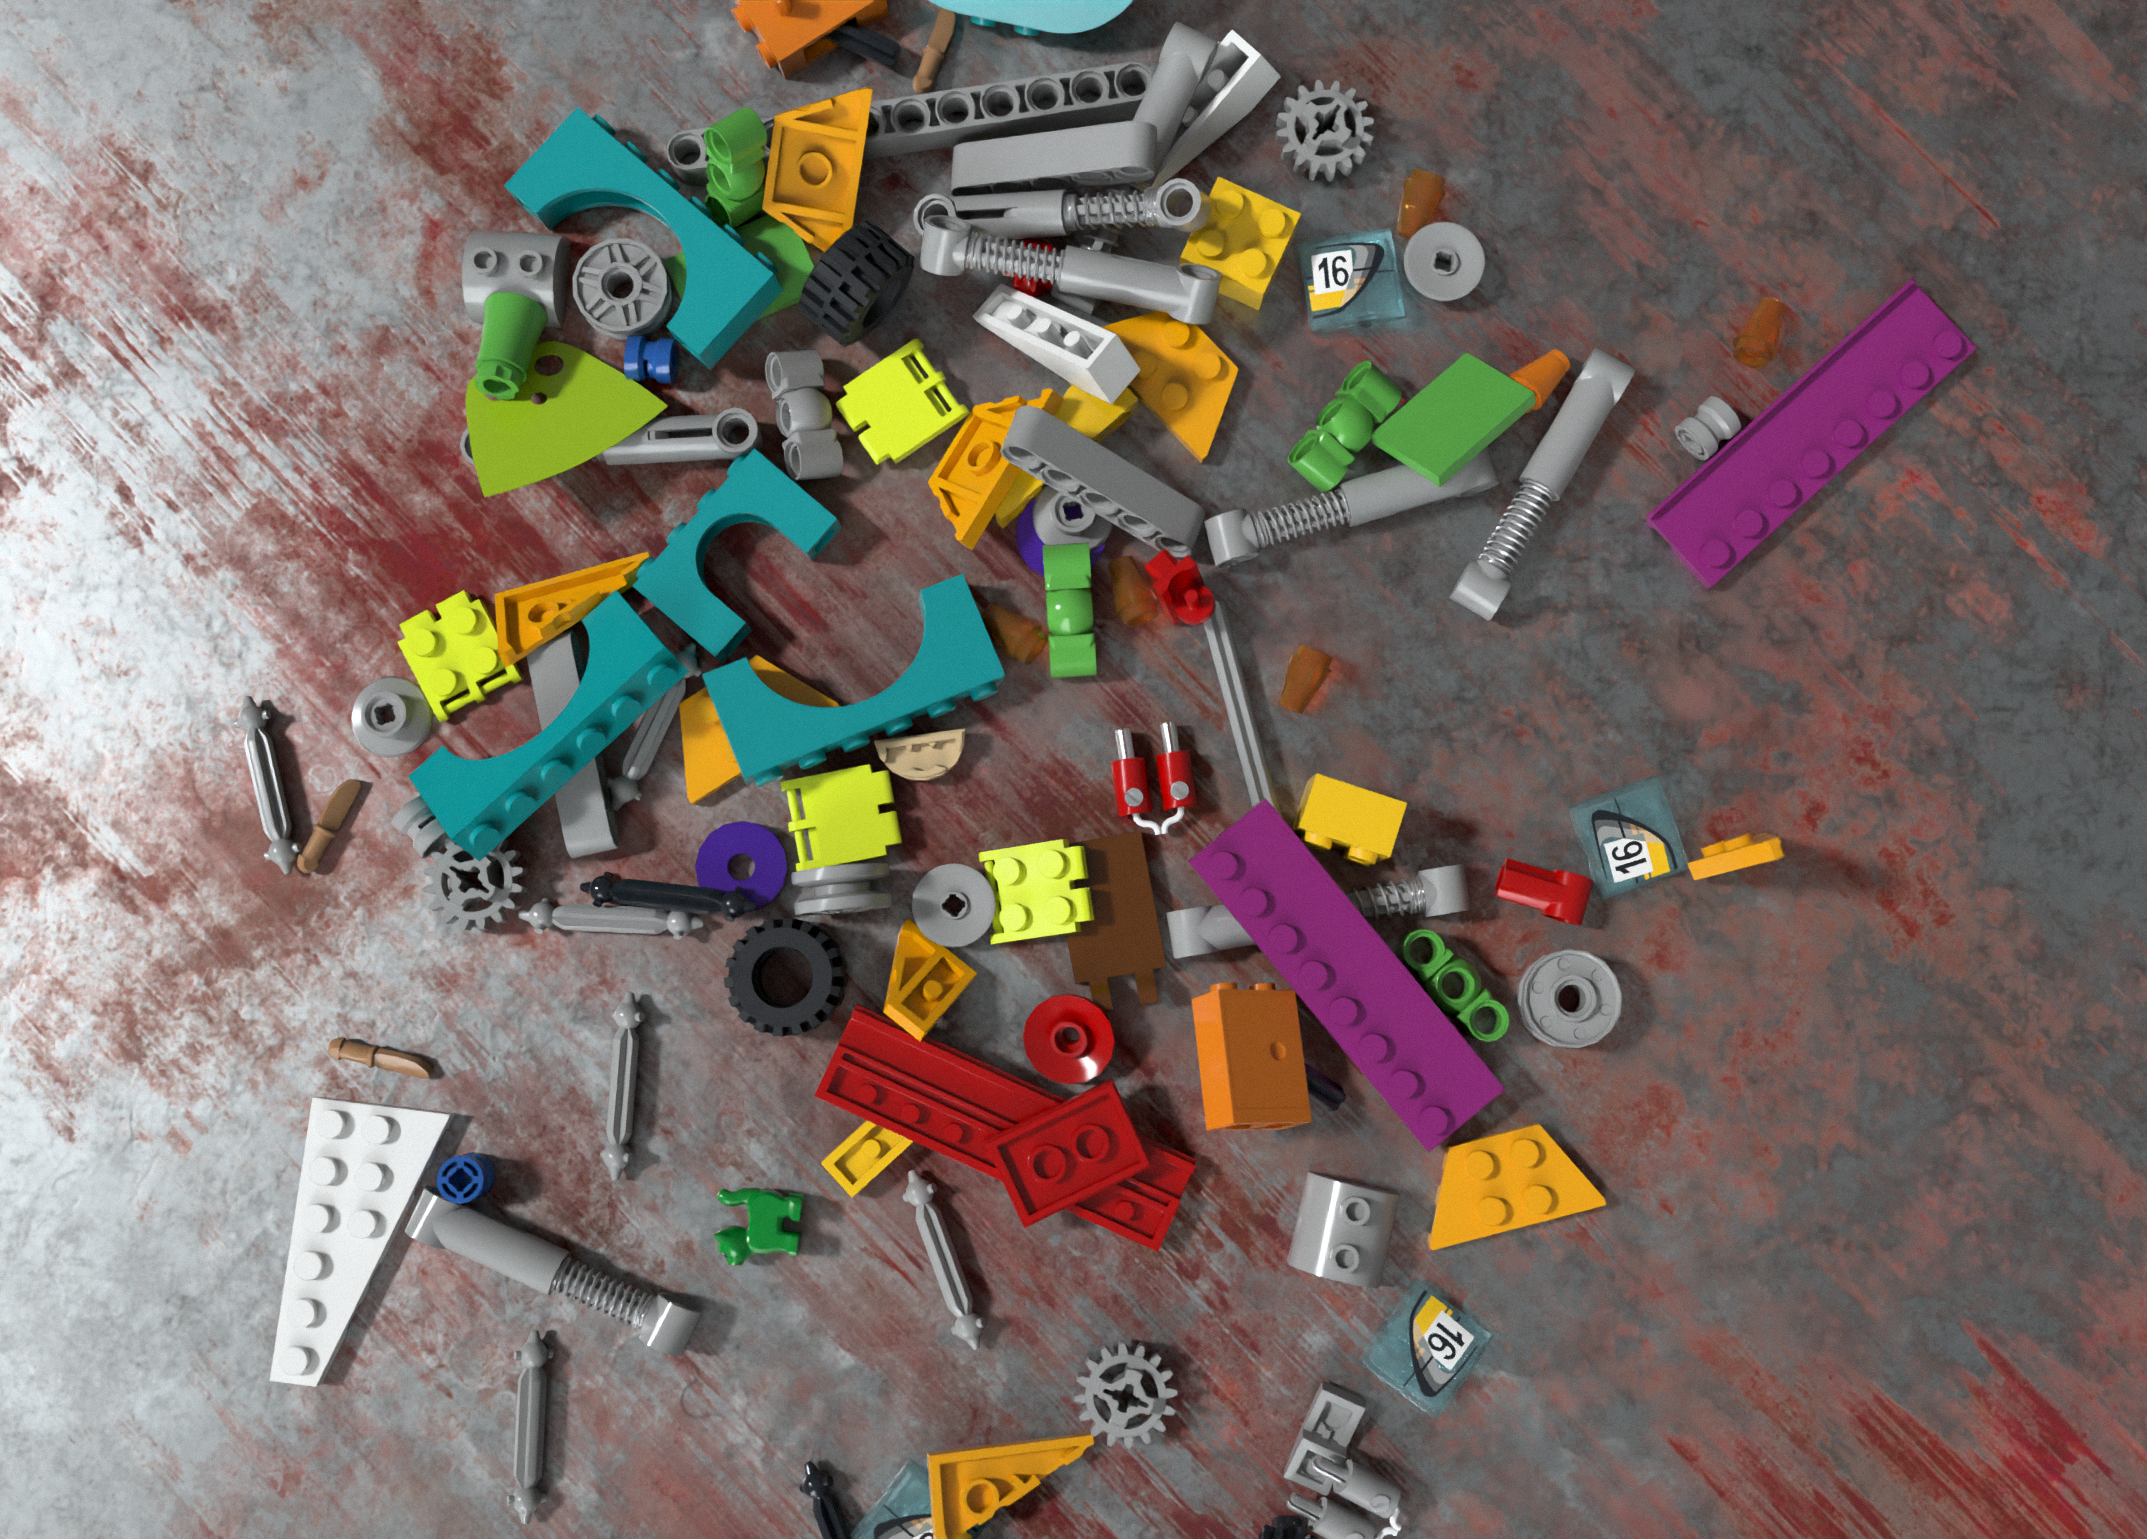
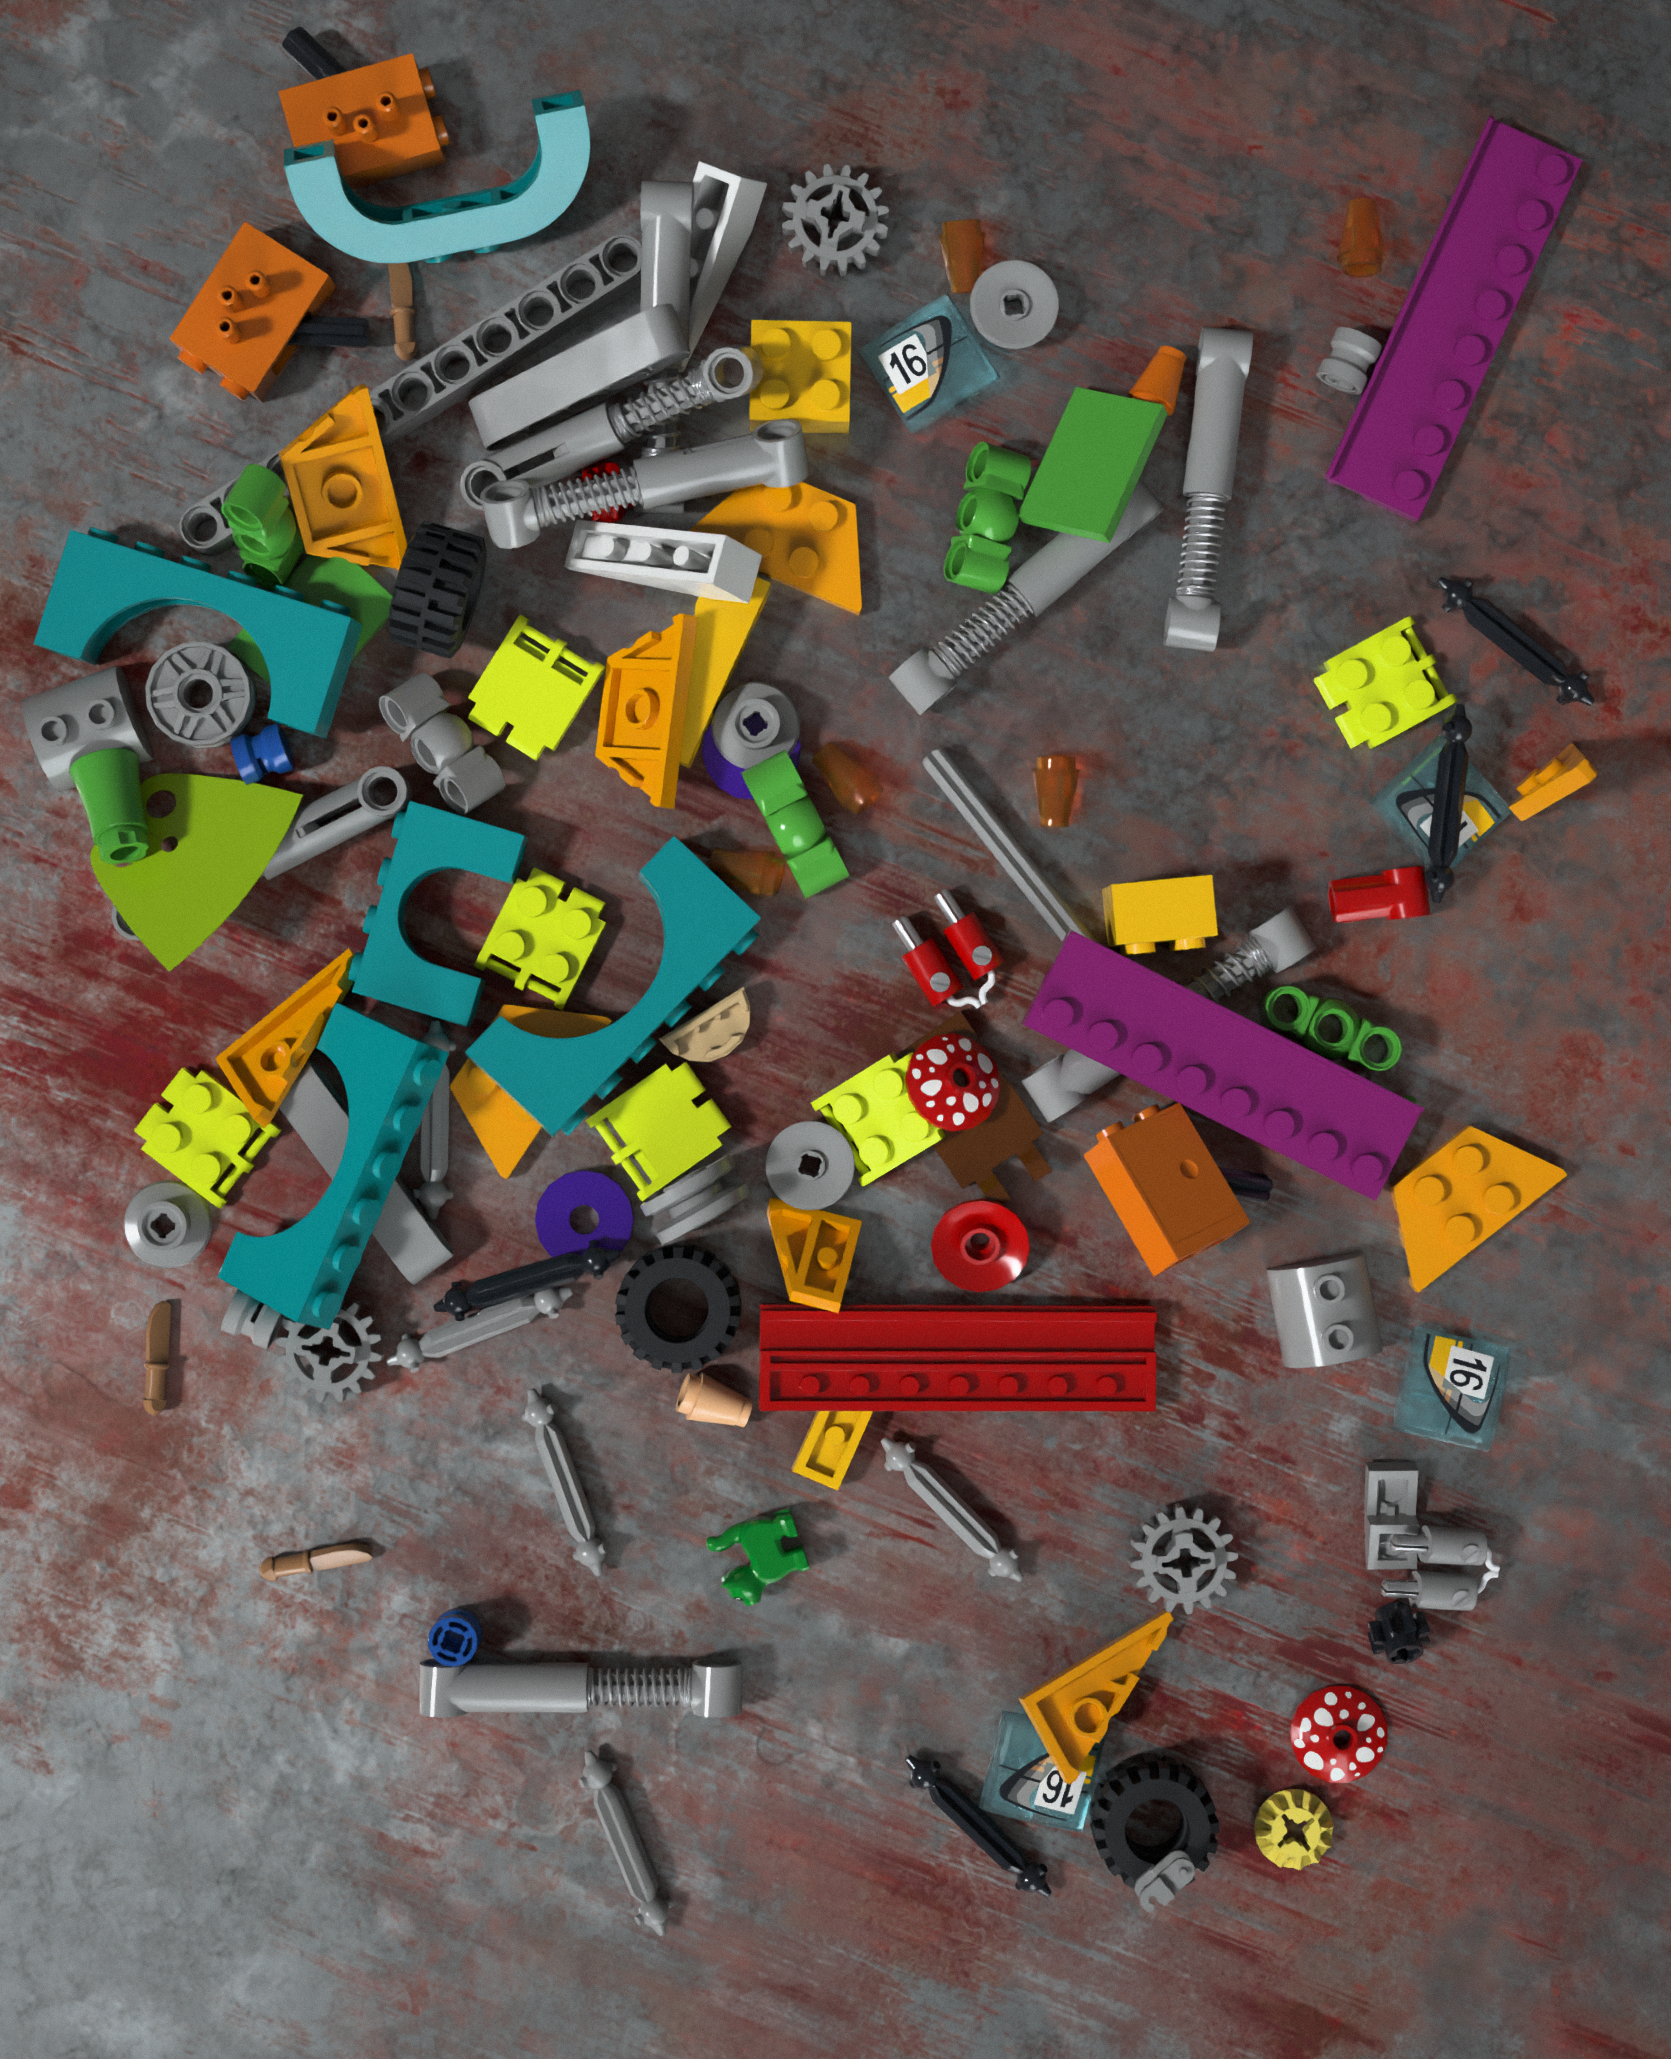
camera: 25 degrees left, 5 degrees up
light grey wheel [234,696,302,875] -> none
white wing [270,1097,456,1387] -> none
red tile [984,1079,1153,1228] -> none
light grey beam [1001,406,1206,558] -> none
red hips [1145,549,1216,626] -> none
light grey wheel [1516,949,1622,1048] -> none
none -> neon yellow plate [474,867,607,1011]
none -> light nougat cone [676,1372,753,1427]
none -> red dish [905,1033,1001,1132]
none -> neon yellow plate [1314,615,1458,749]
none -> black wheel [1424,704,1472,903]
none -> black wheel [1436,577,1595,706]

